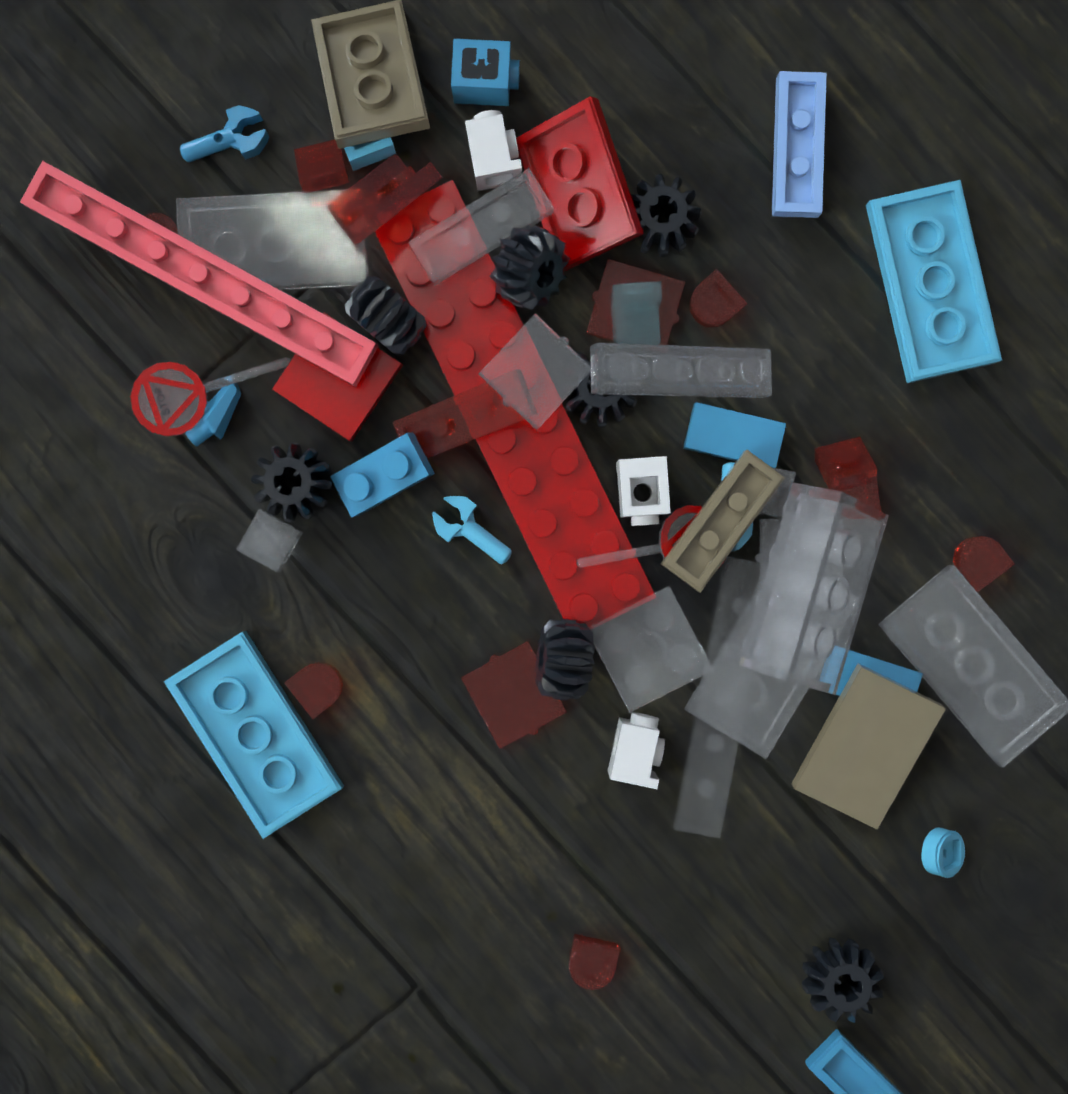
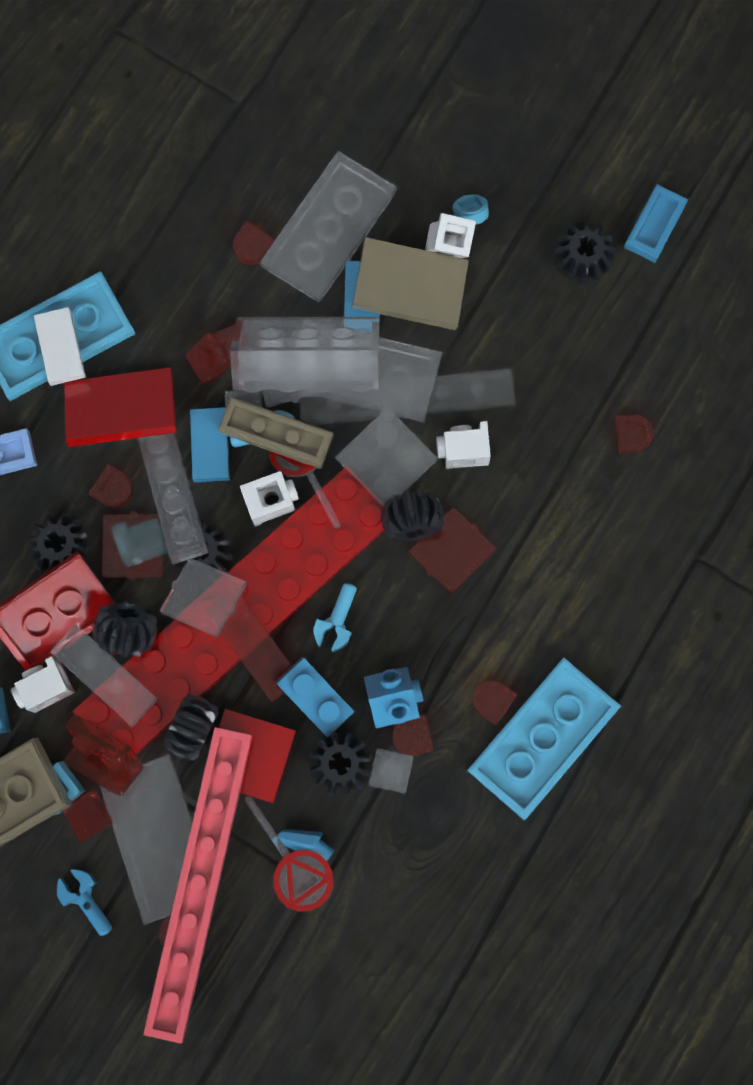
camera: 105 degrees left, 10 degrees down
none -> white tile [34,307,86,386]
none -> red tile [64,367,177,447]
none -> dark azure brick [364,667,423,728]
none -> clear red tile [393,714,434,756]
none -> white brick [425,213,476,258]

